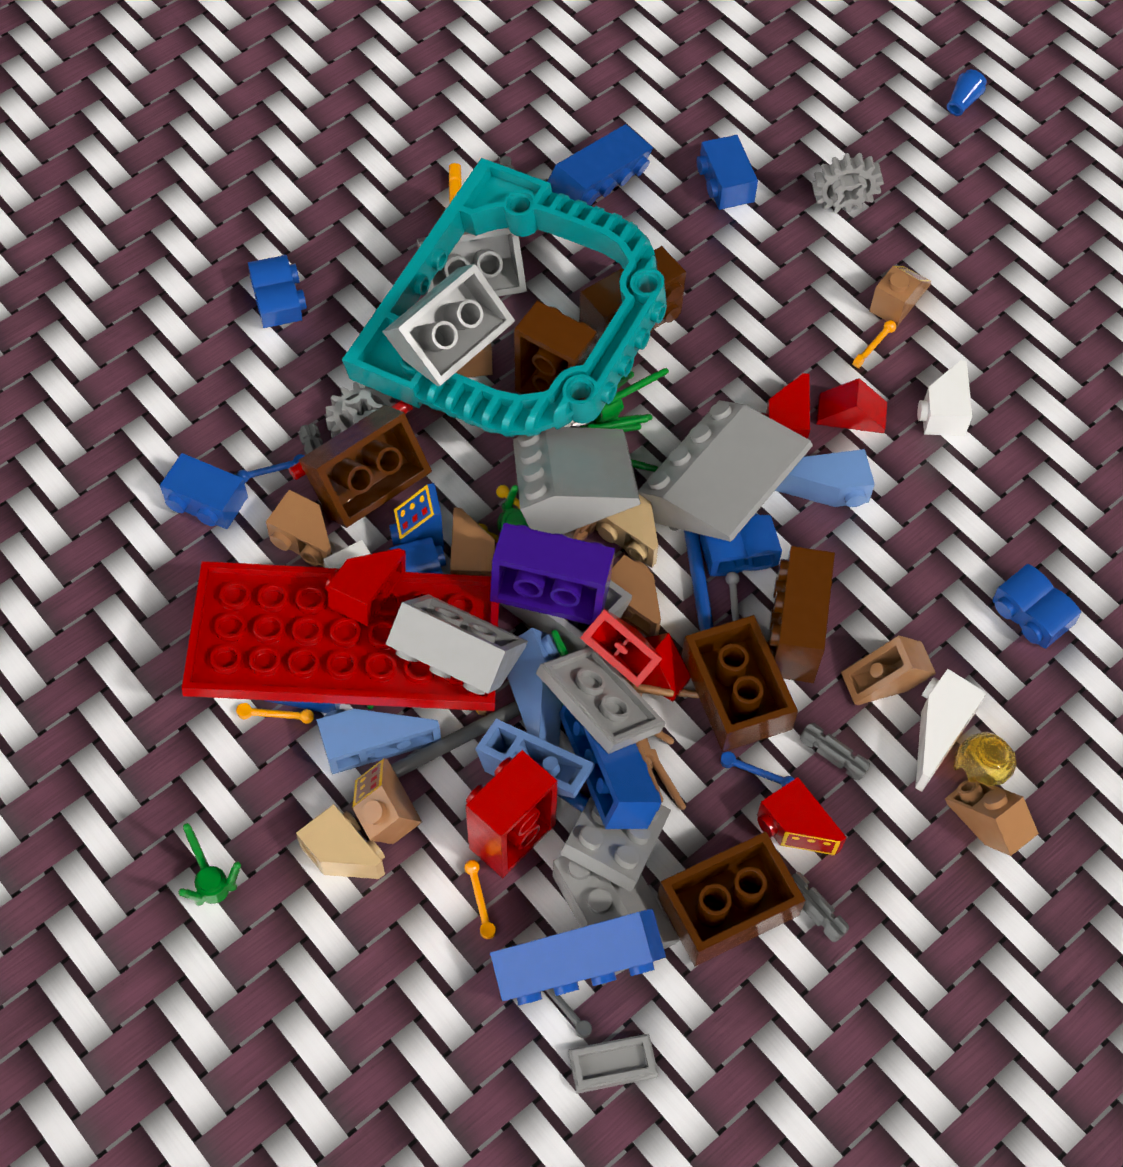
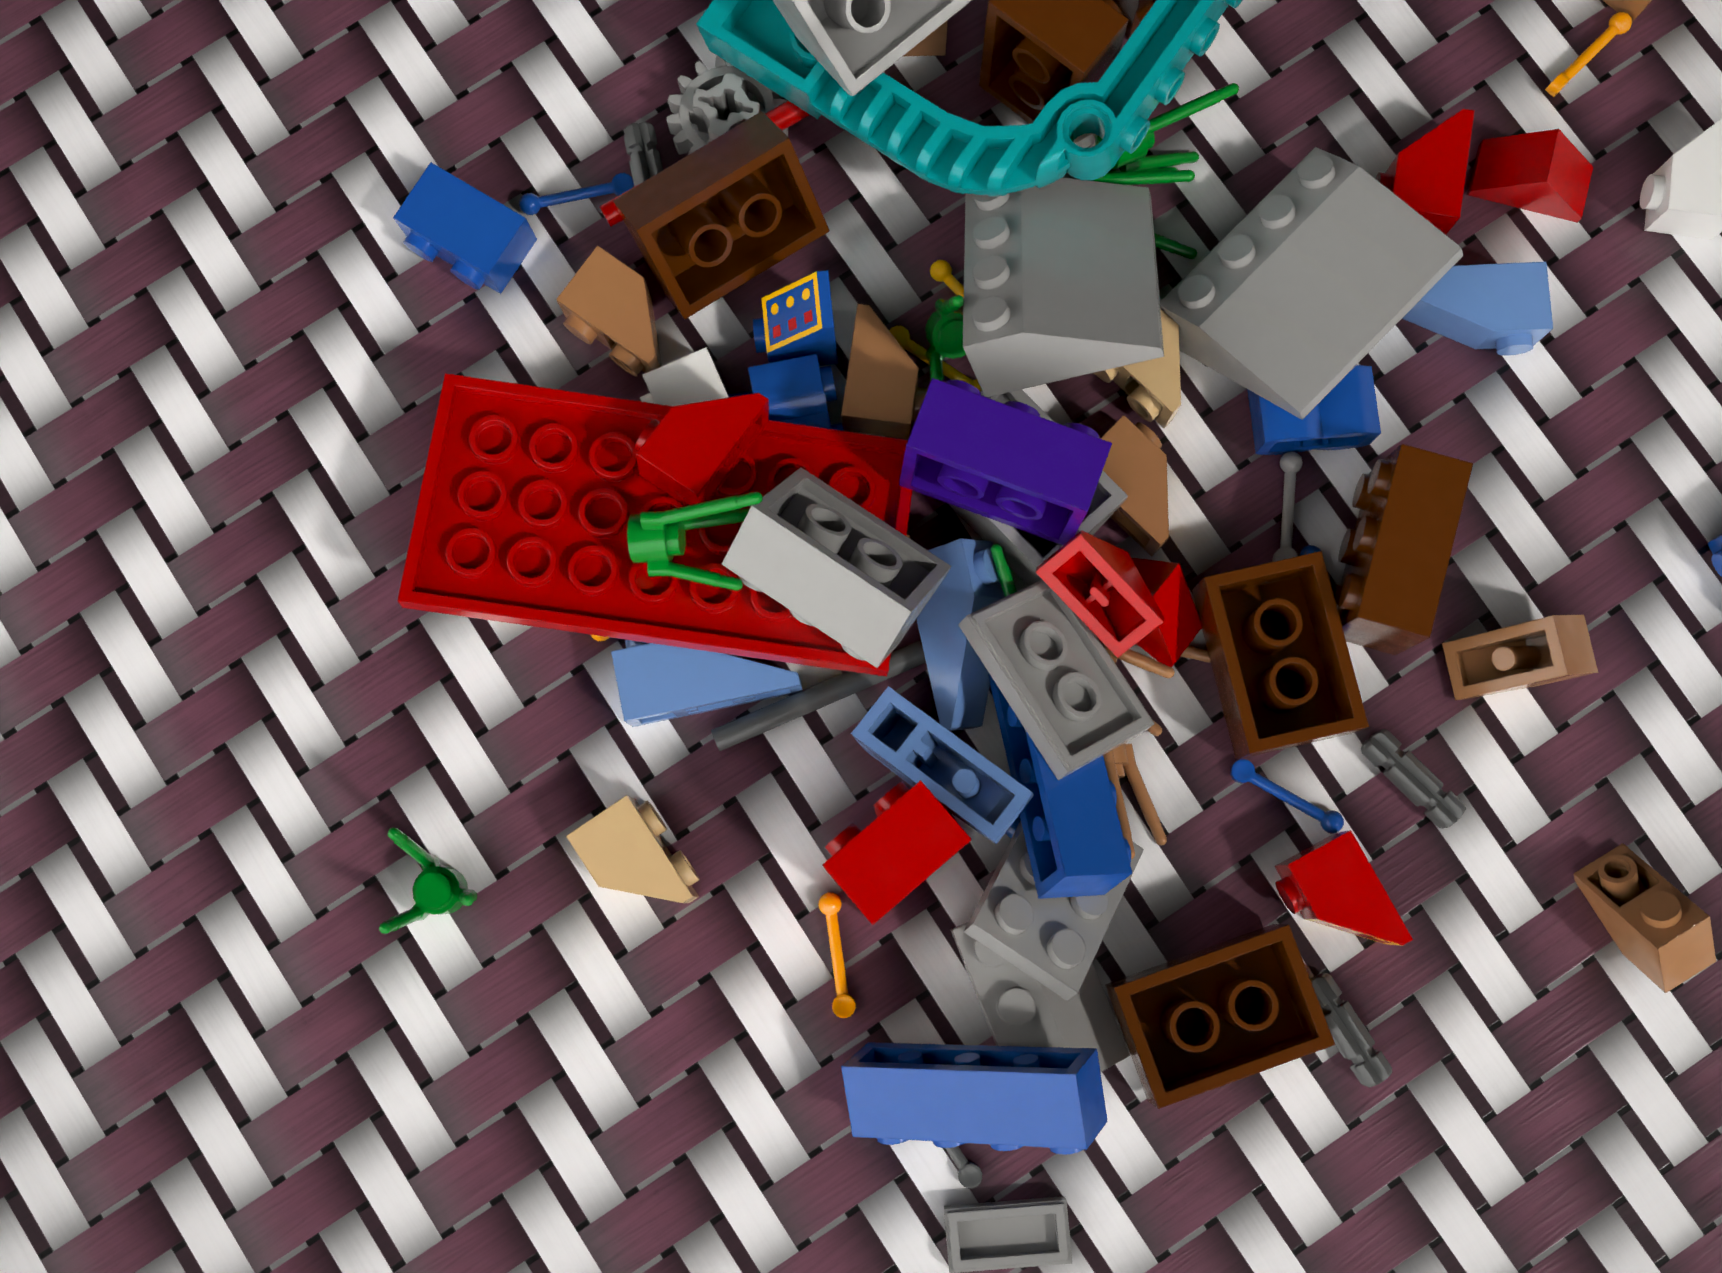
camera: 15 degrees right, 20 degrees up
medium nougat slope [352,758,422,844] -> none
blue bar [684,530,714,631] -> none
white slope [915,669,987,792] -> none
clear yellow hair [953,732,1017,786] -> none
none -> green plant [627,492,763,591]

